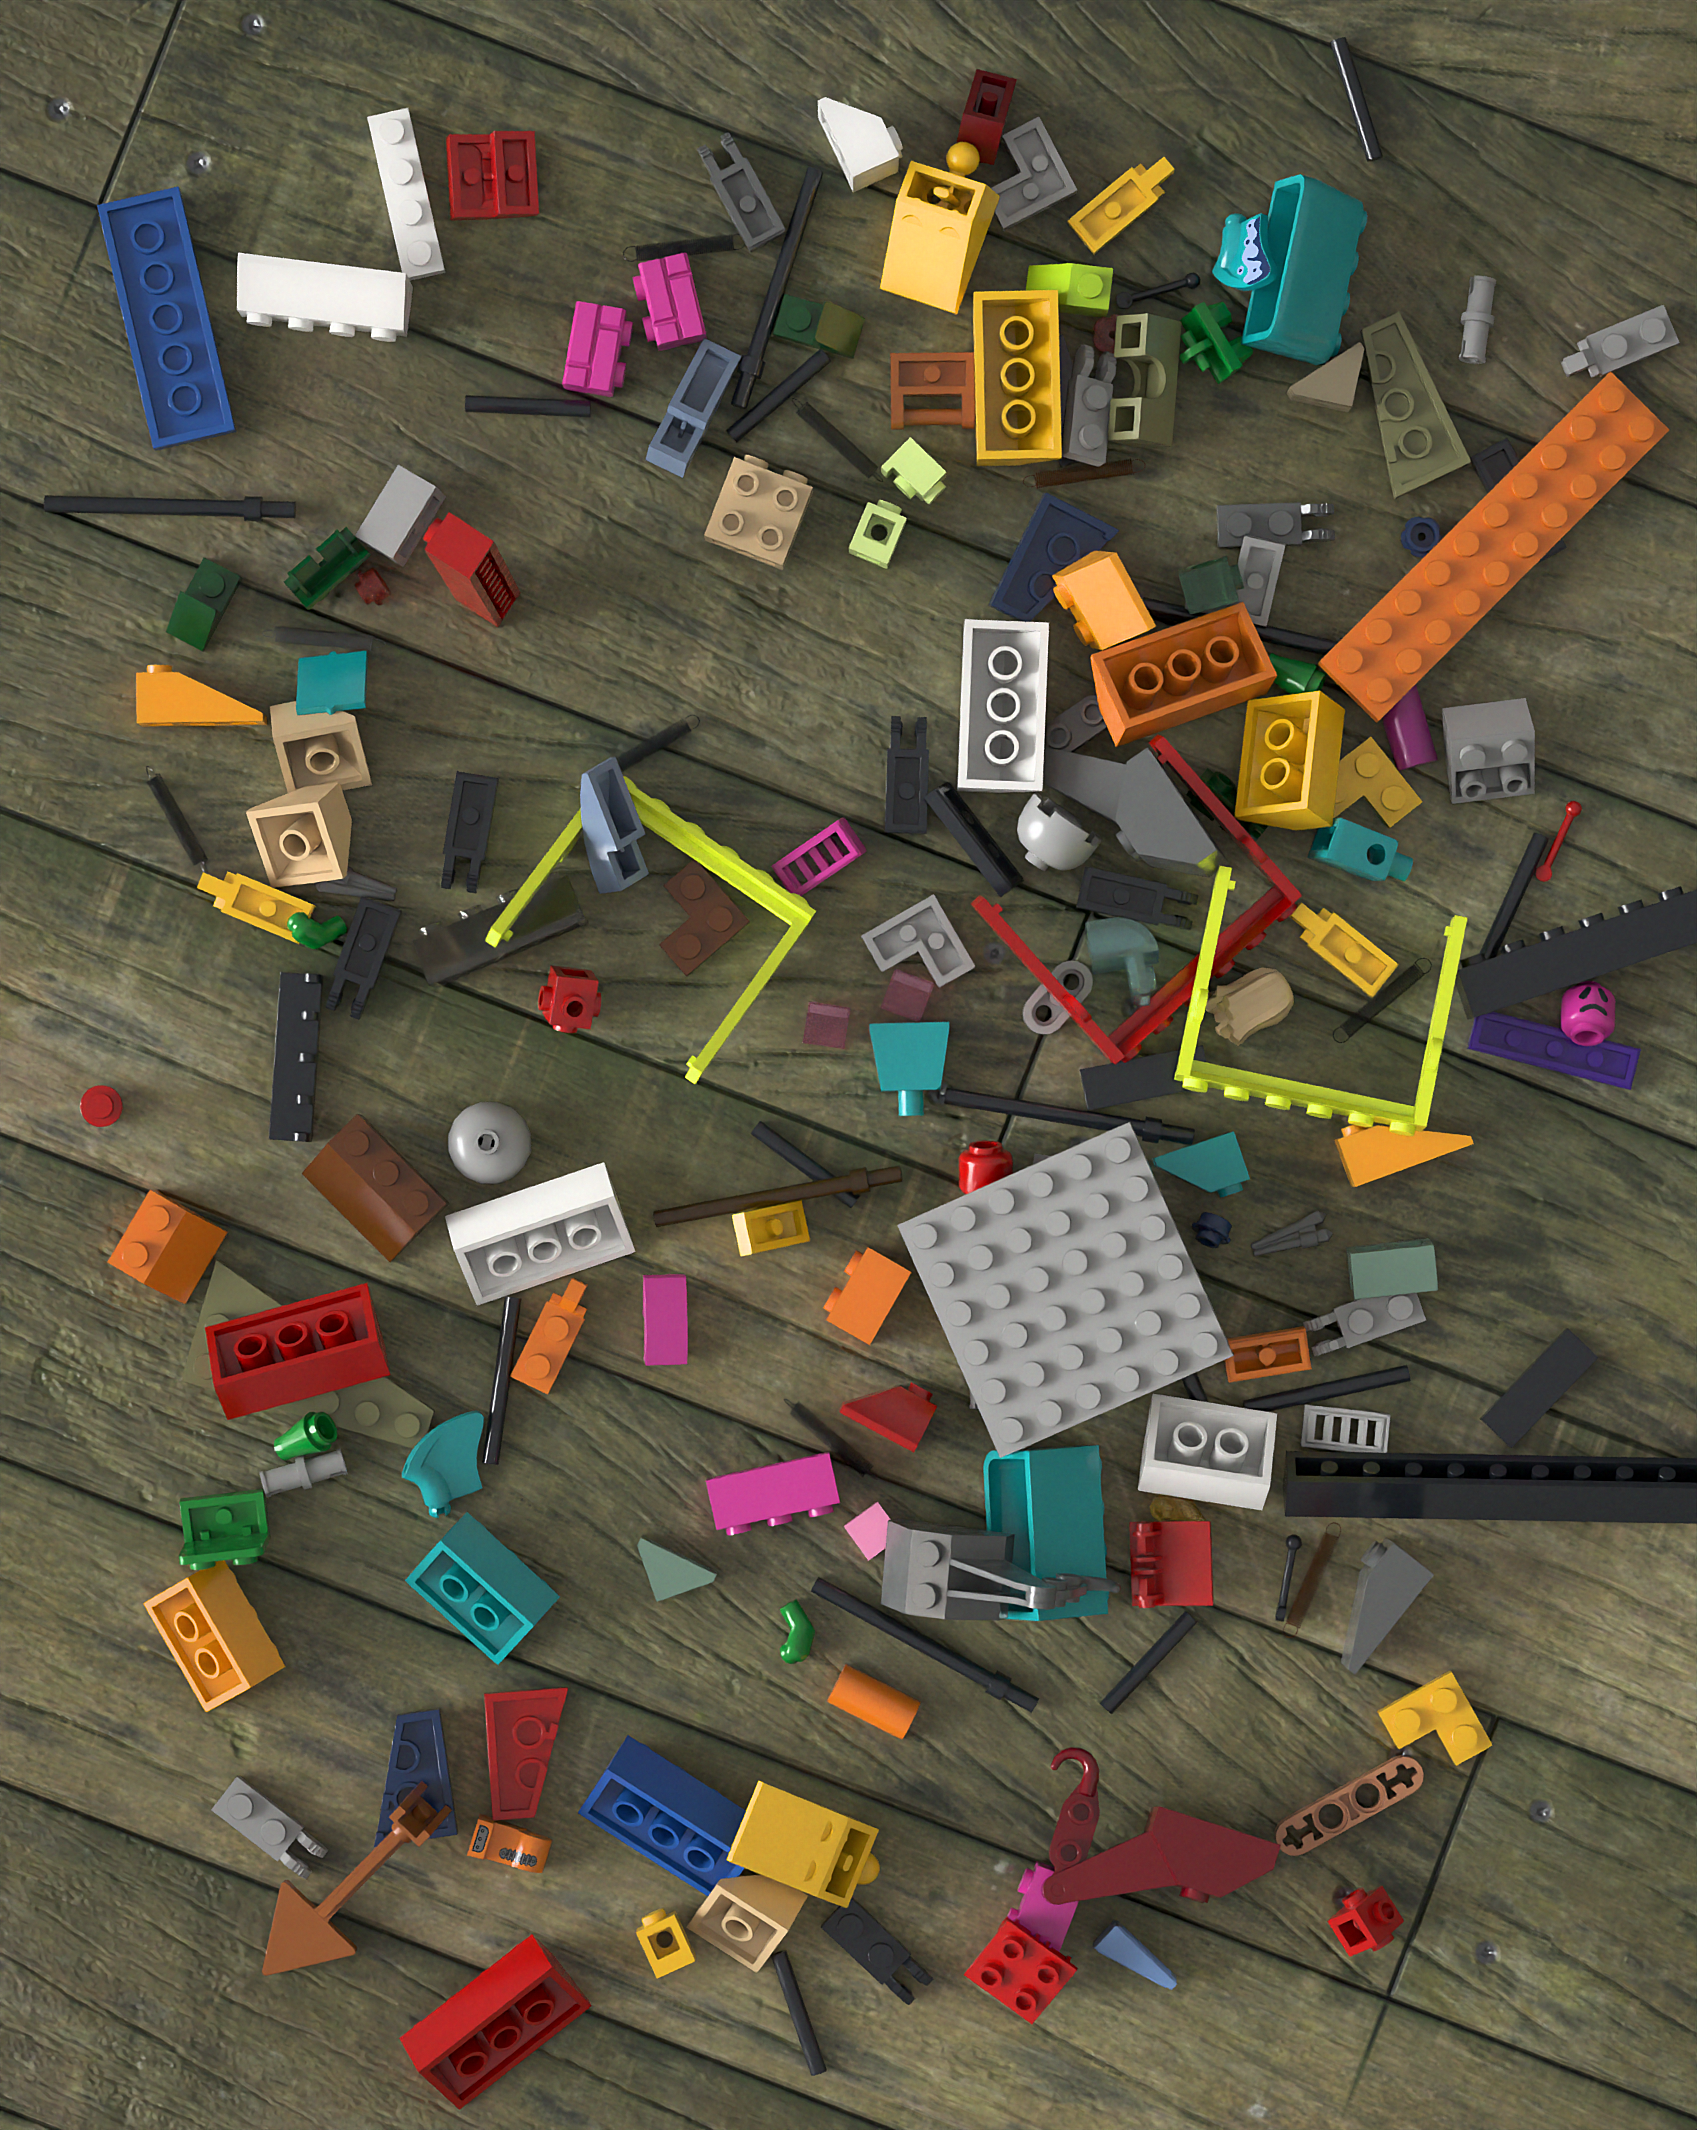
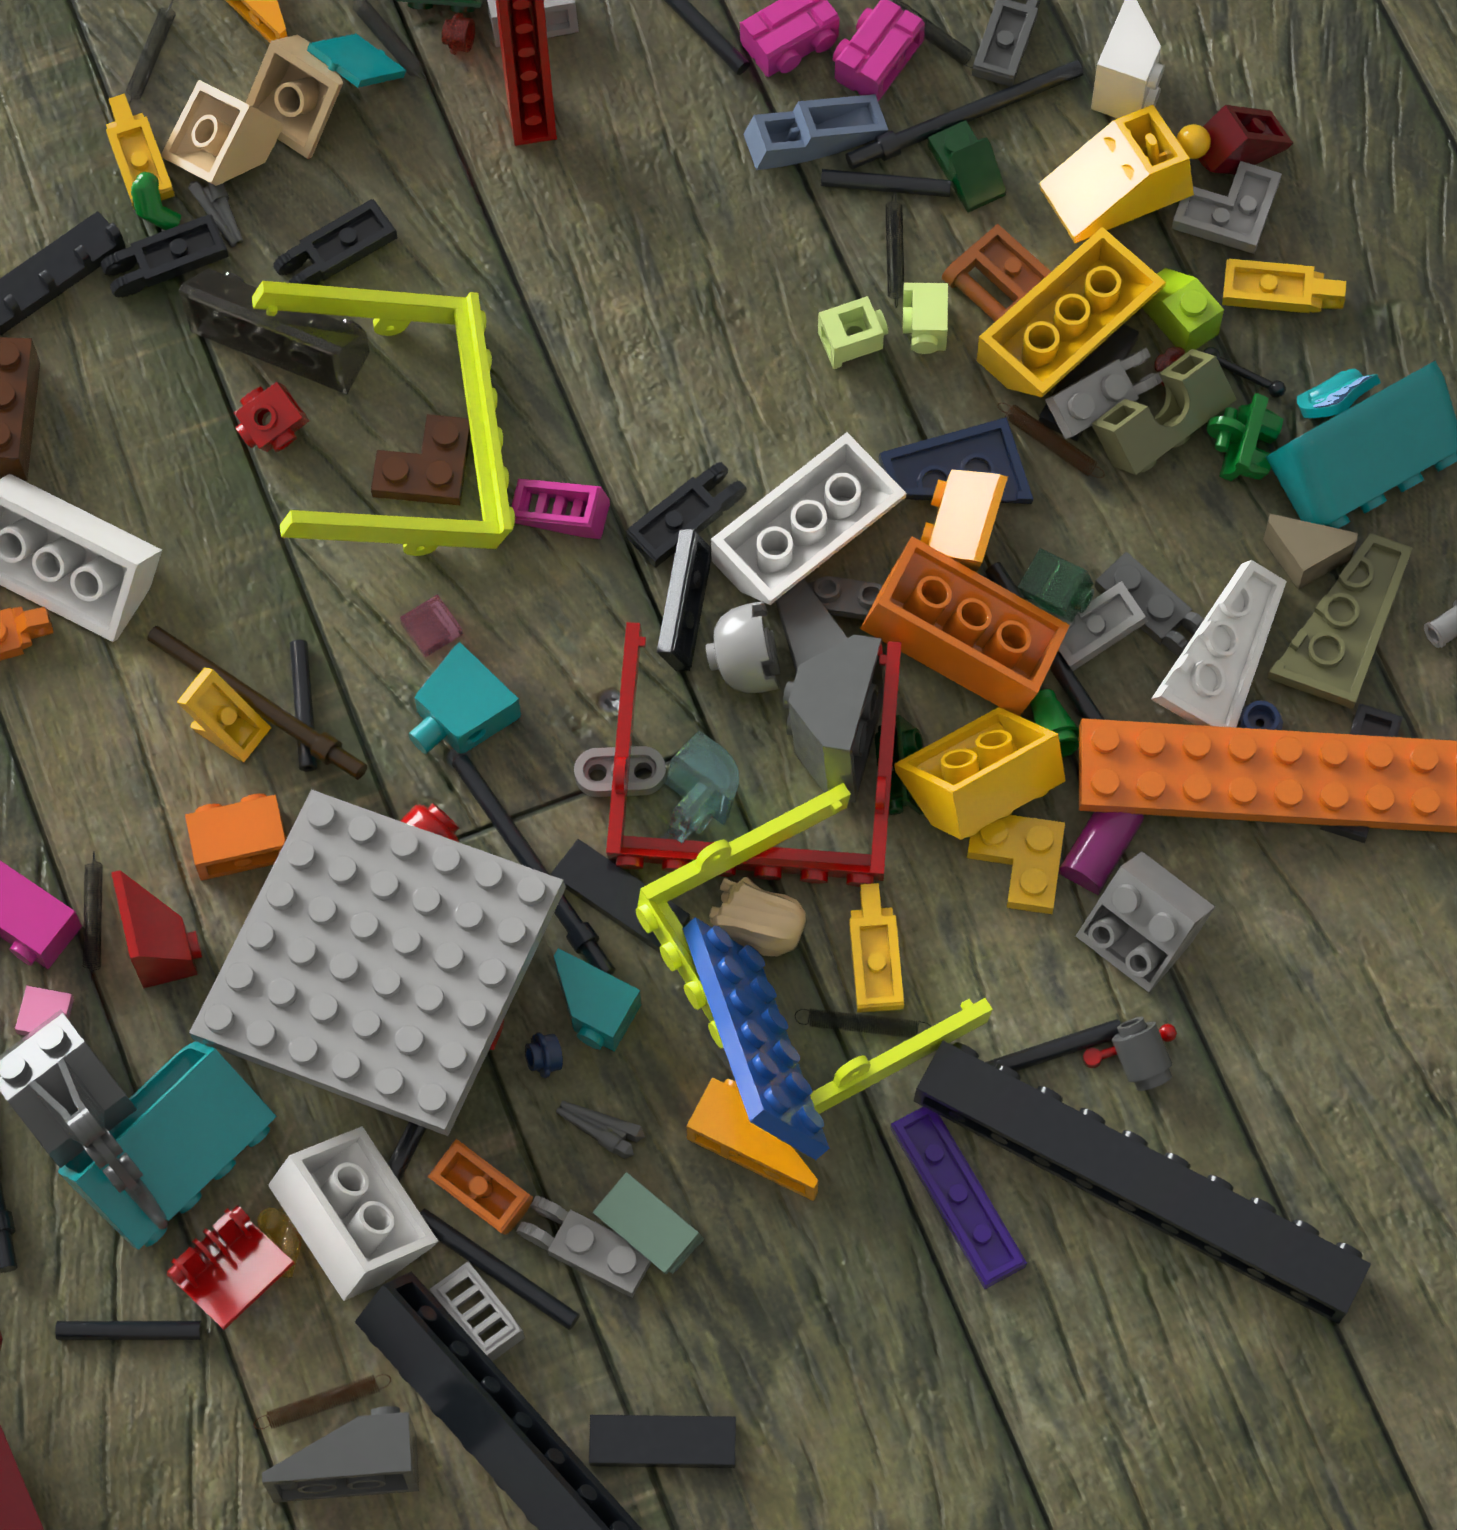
camera: 50 degrees right, 20 degrees down
light grey cylinder [448,1102,531,1184] -> none
sand blue slope [580,757,649,894] -> none
black piece [616,715,700,772] -> none
dark pink slope [642,1274,688,1366] -> none
tan brick [704,455,813,570] -> none
light grey plate [861,894,975,988] -> none
clear pink tile [881,969,934,1023] -> none
black hinge [1076,866,1198,930] -> none
black hinge [1275,1534,1302,1622] -> none
teal torso [1307,818,1413,881] -> none
dark pink head [1561,981,1616,1046] -> none
none -> blue plate [682,917,829,1160]
none -> dark grey brick [1112,1017,1172,1091]
none -> white wing [1151,560,1287,728]

